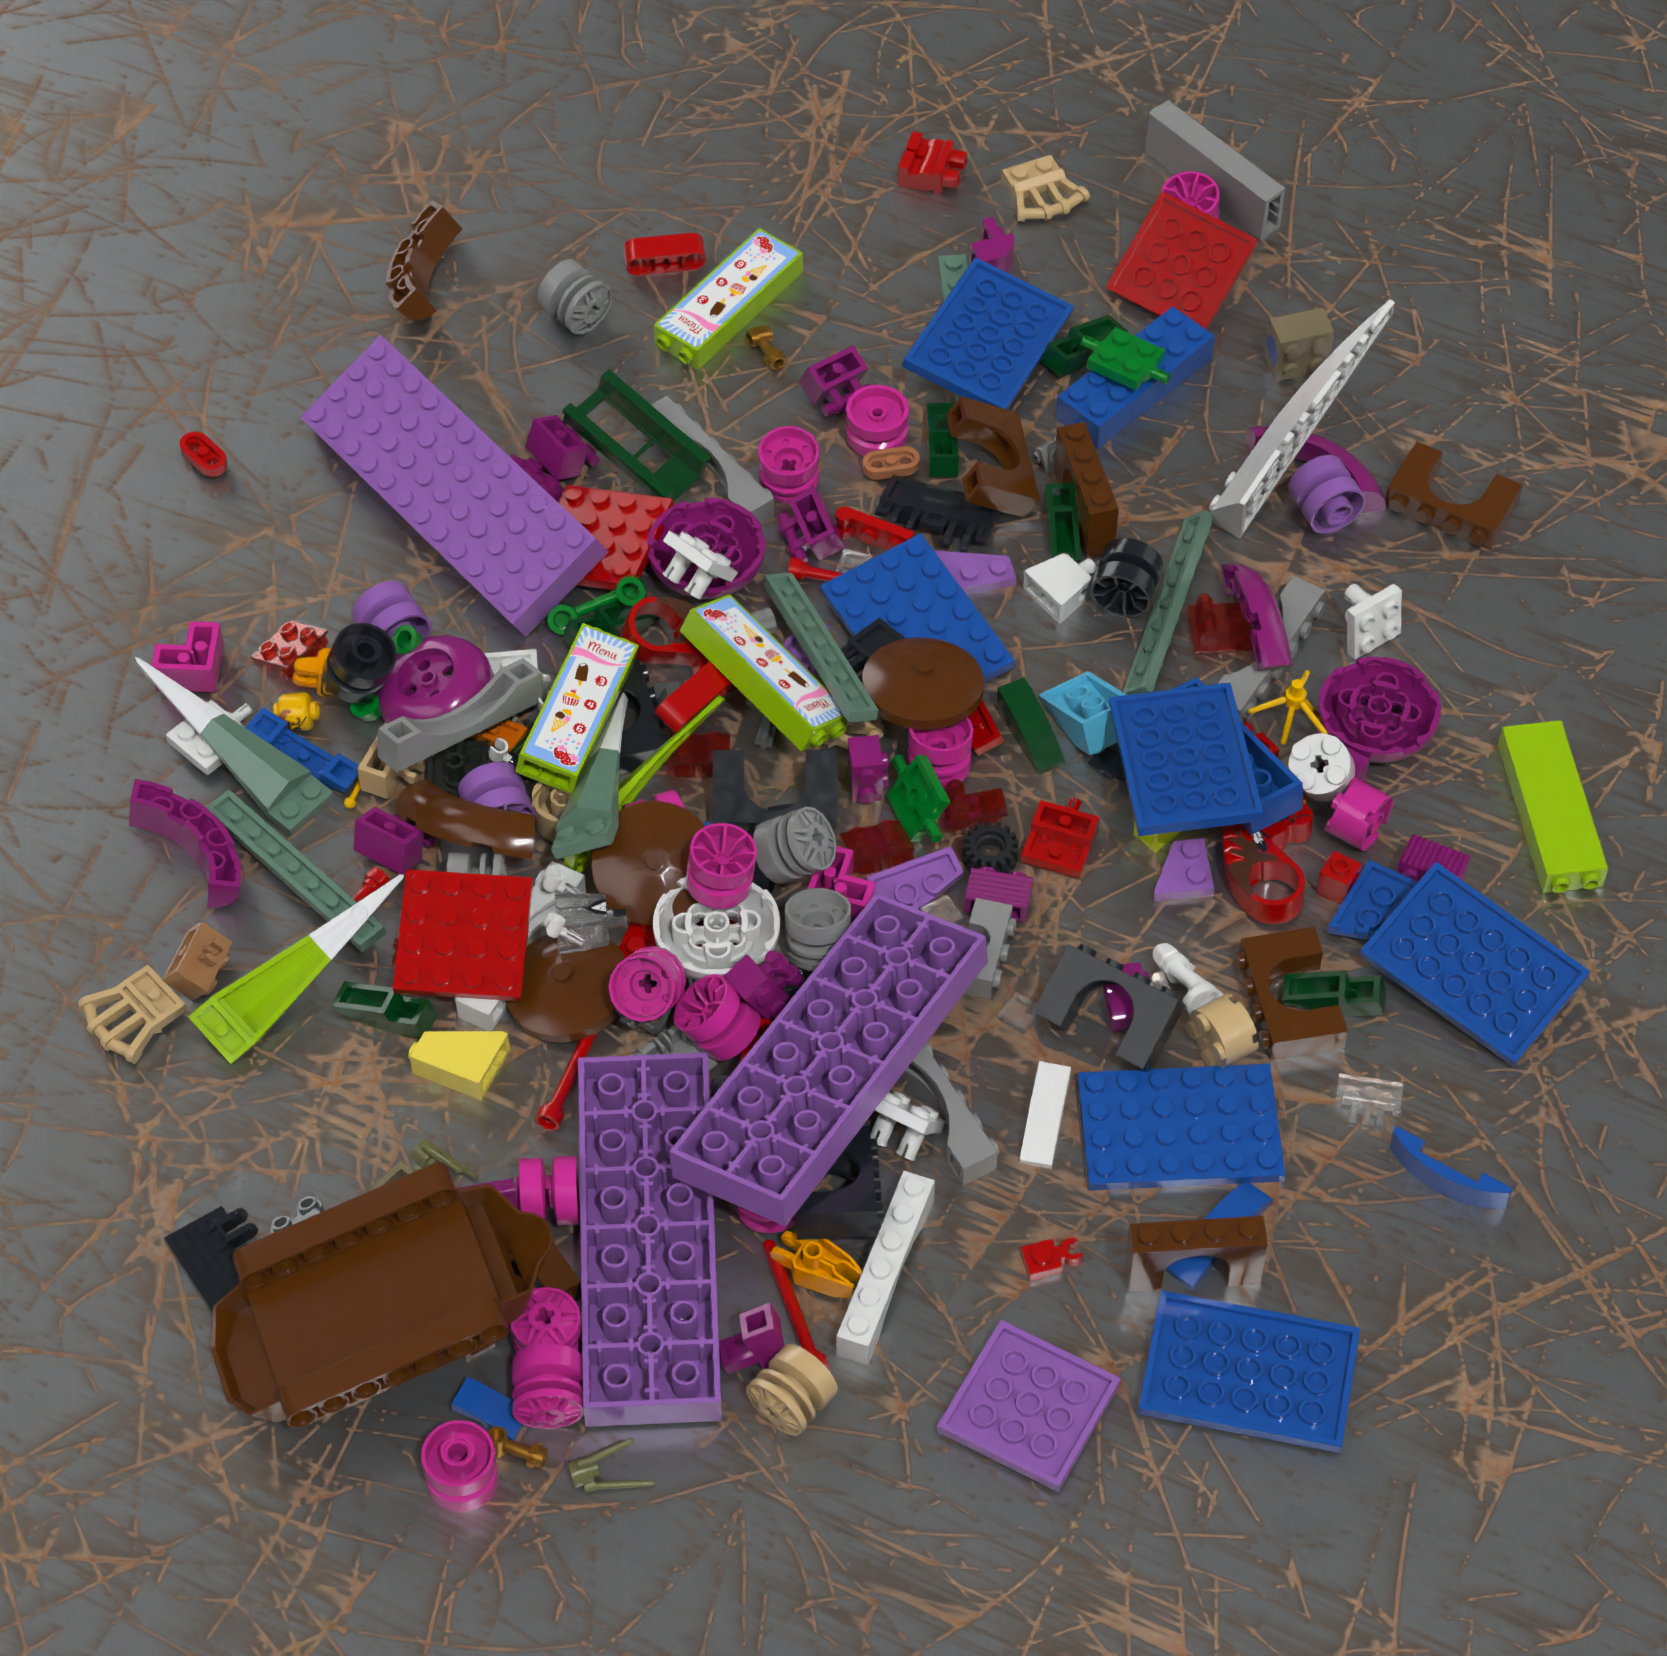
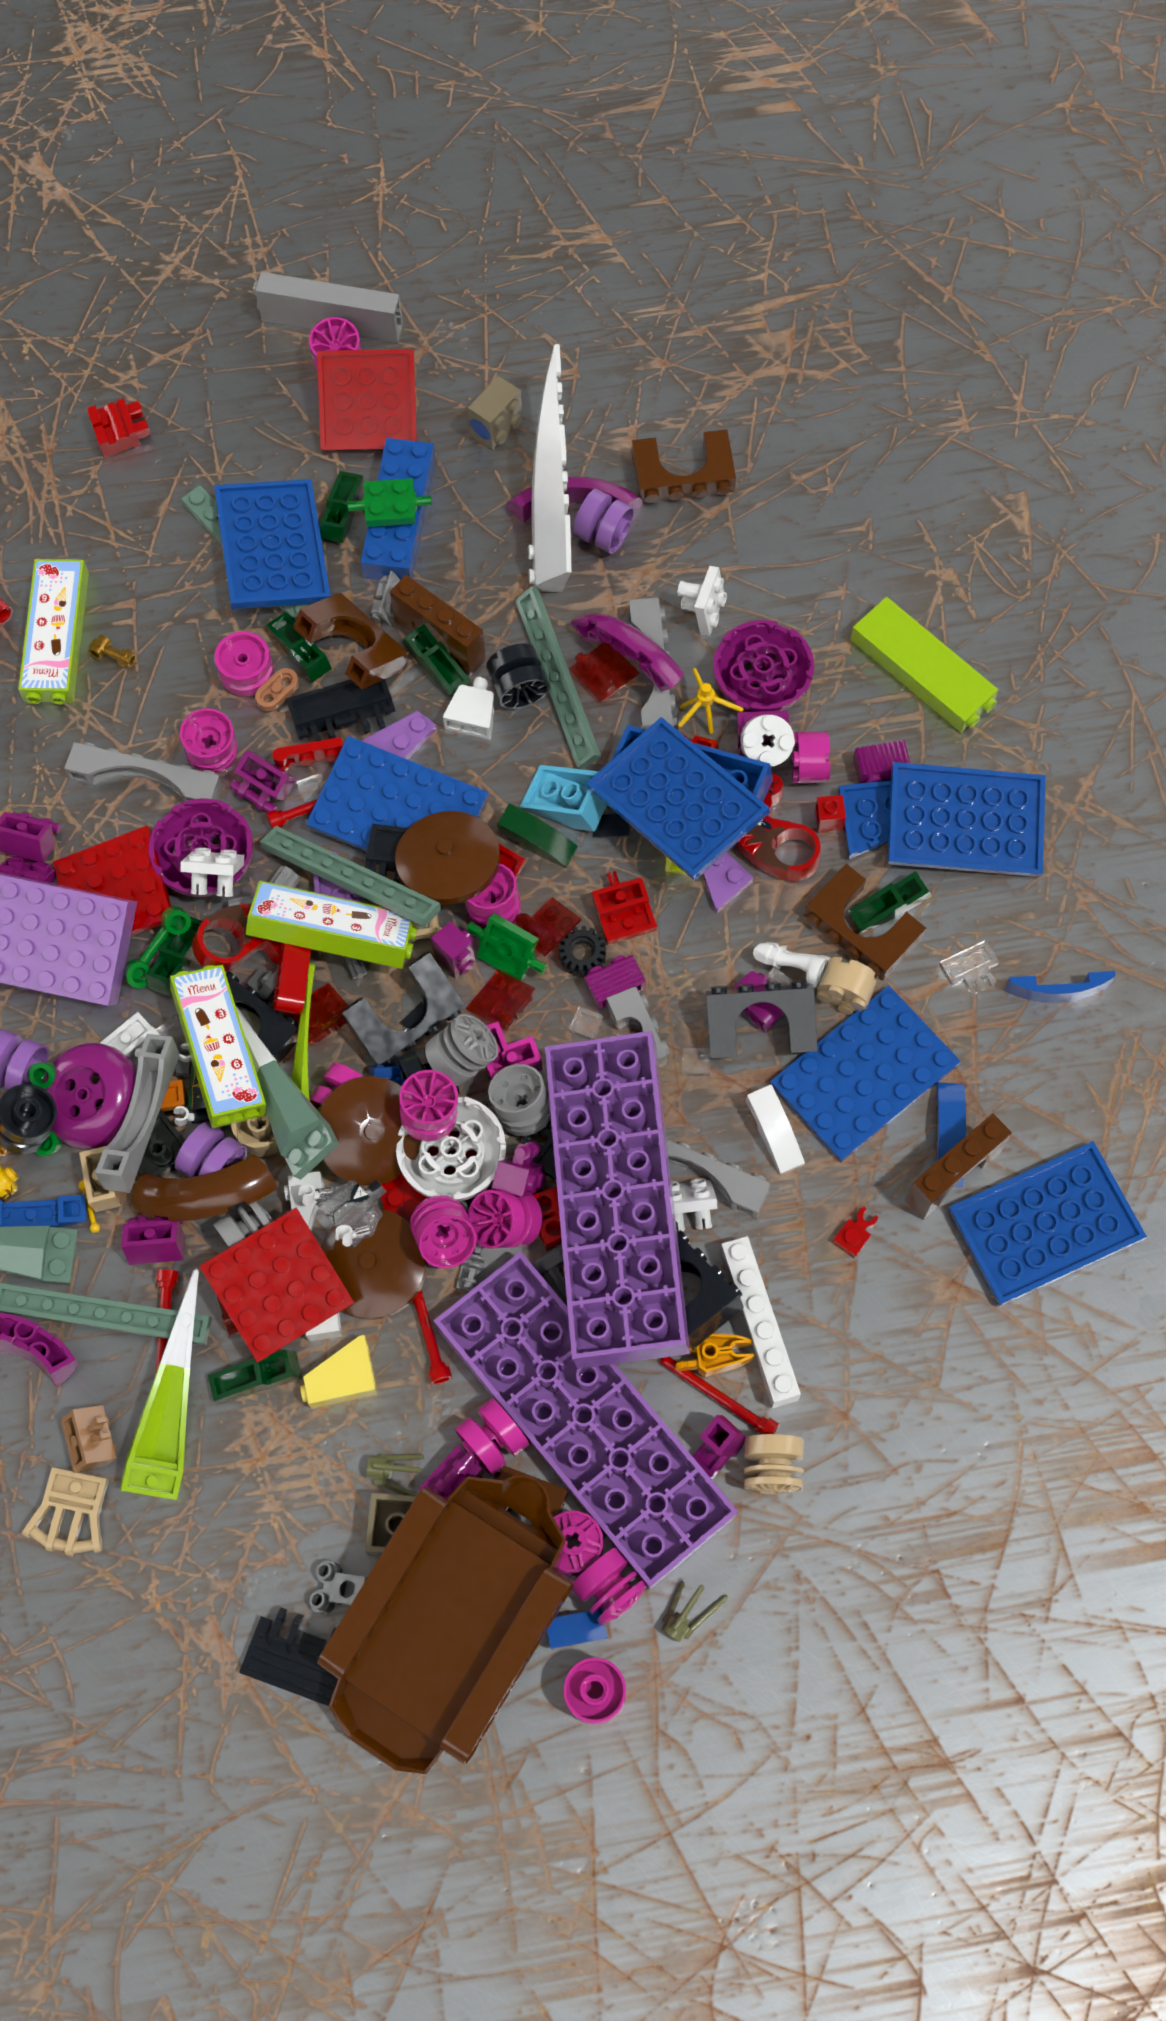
camera: 35 degrees left, 15 degrees up
pearl gold bar [487,1426,549,1469] -> none
dark green piece [562,369,712,502] -> none
magenta brick [799,345,871,417] -> none
medium lavender wing [865,846,964,910] -> none
medium lavender plate [937,1320,1121,1492] -> none
magenta brick [970,216,1014,272] -> none
tan plate [1001,155,1090,222] -> none

